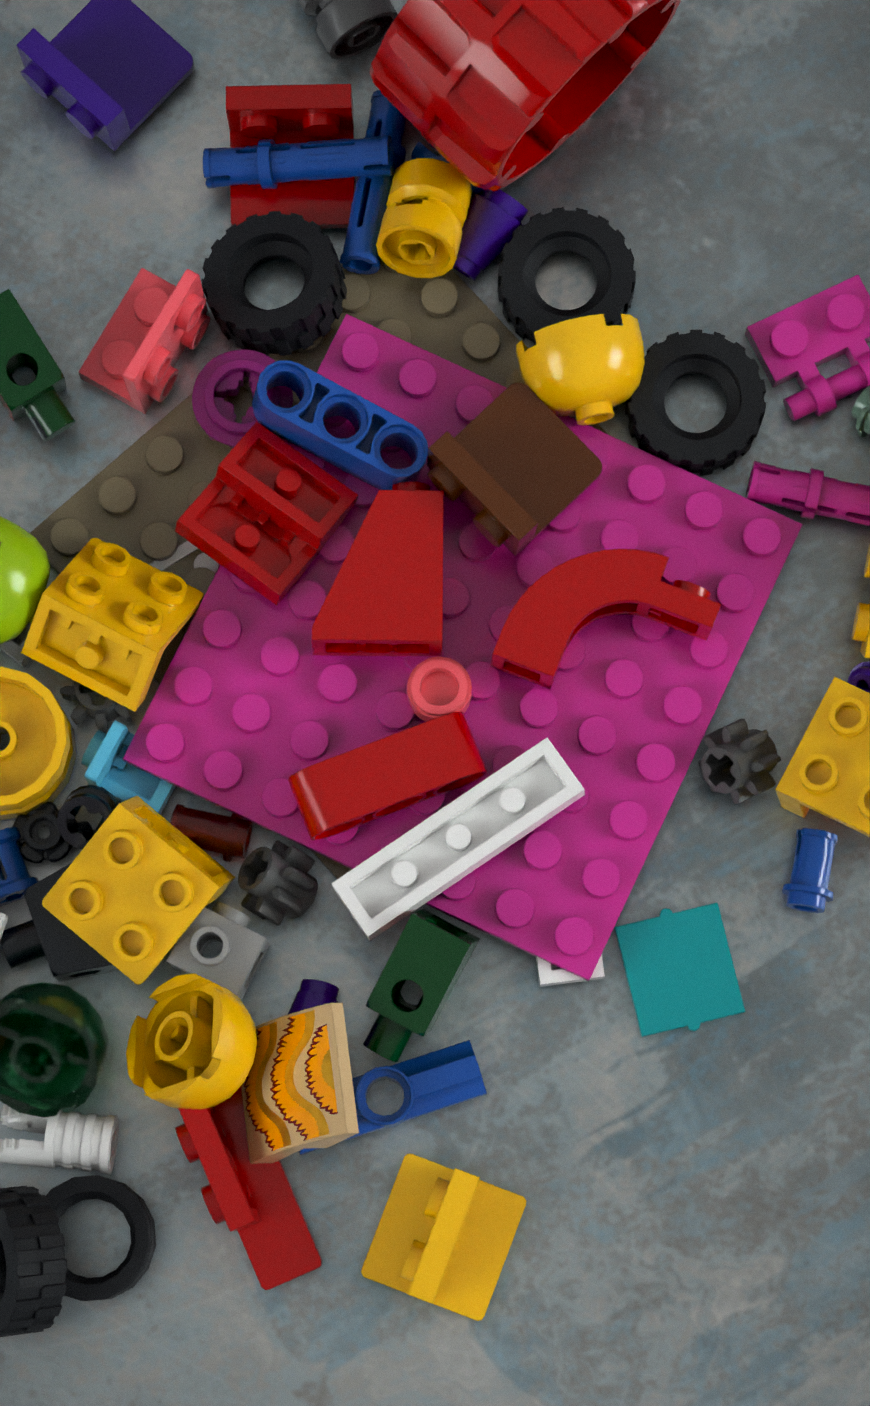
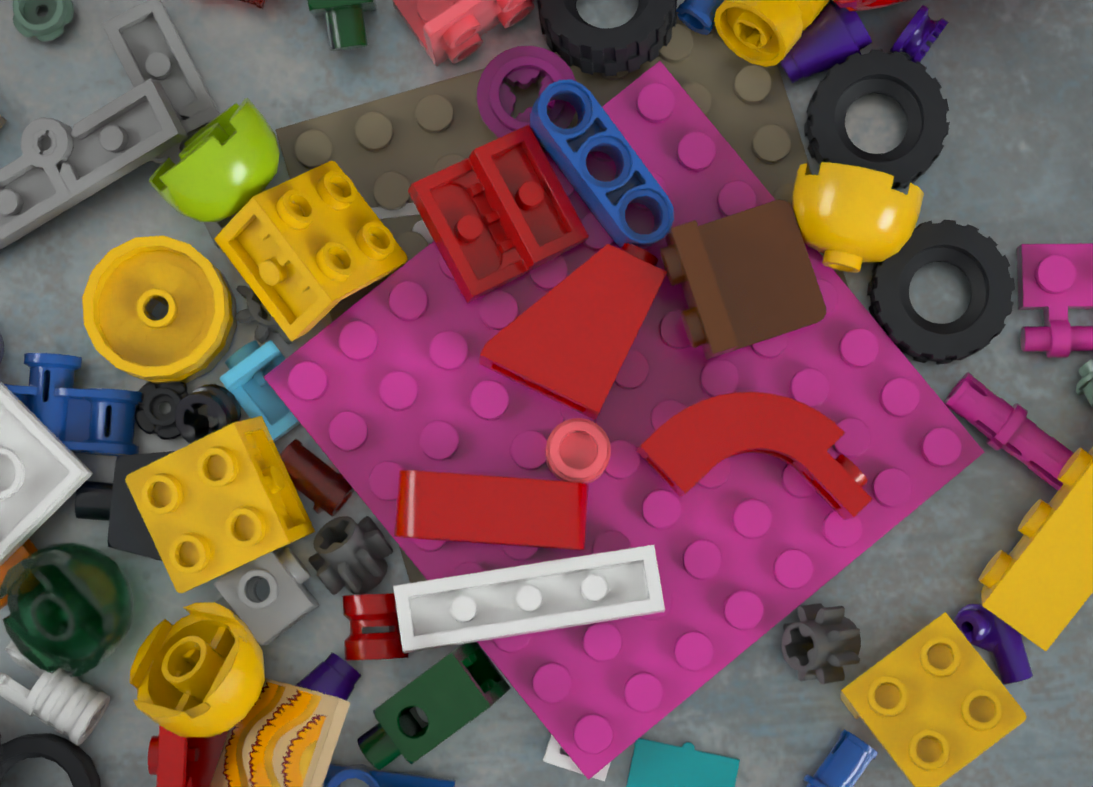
camera: 25 degrees right, 5 degrees up
none -> red wheel [342,593,409,660]
none -> dark purple bush [890,5,948,63]

